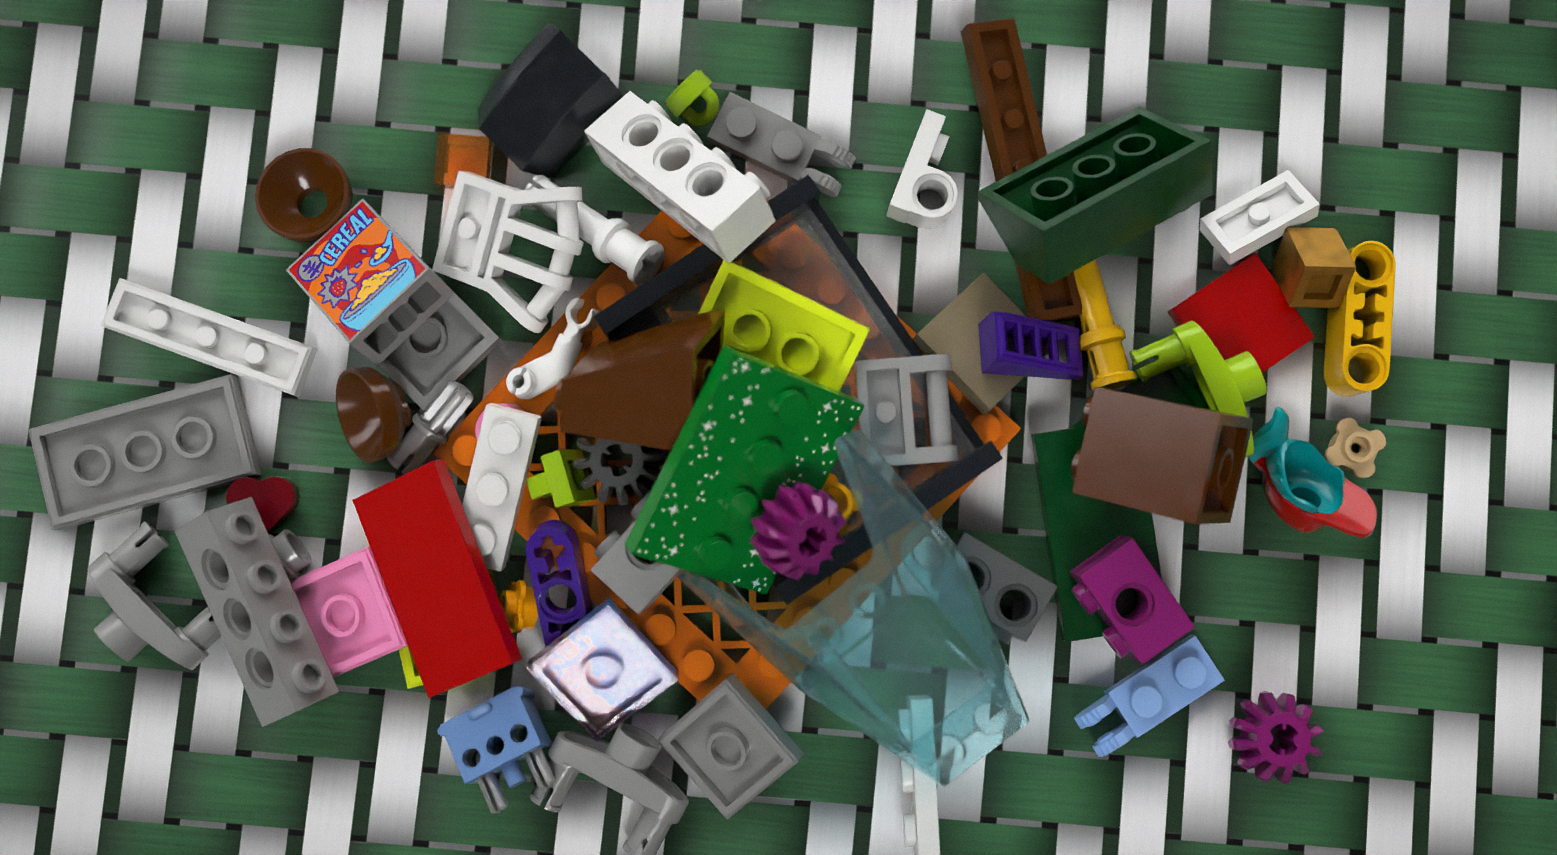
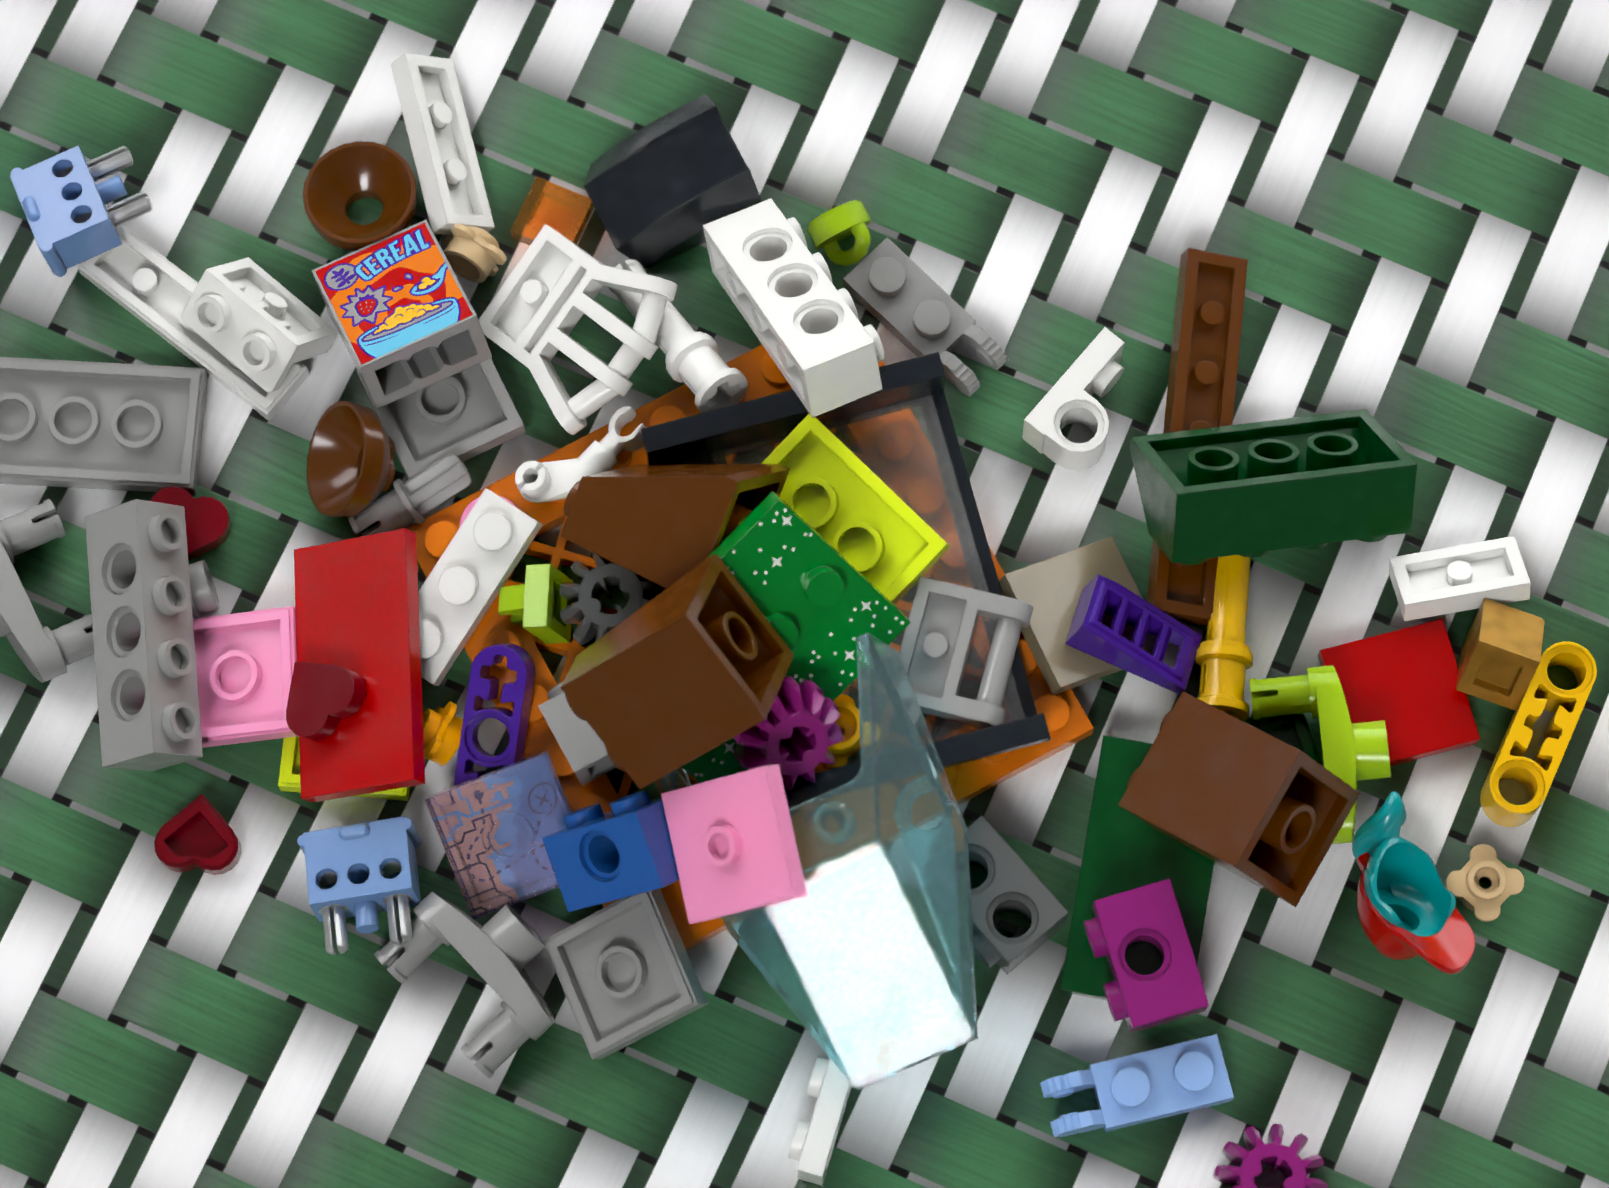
camera: 25 degrees right, 10 degrees down
none -> piece [10,146,153,277]
none -> dark red tile [154,794,241,875]
none -> white bracket [181,257,338,392]
none -> dark red tile [286,662,366,741]
none -> white plate [390,53,495,236]
none -> tan plate [444,224,507,283]
none -> blue brick [542,790,679,912]
none -> reddish brown slope [560,553,794,789]
none -> bright pink plate [661,764,808,924]

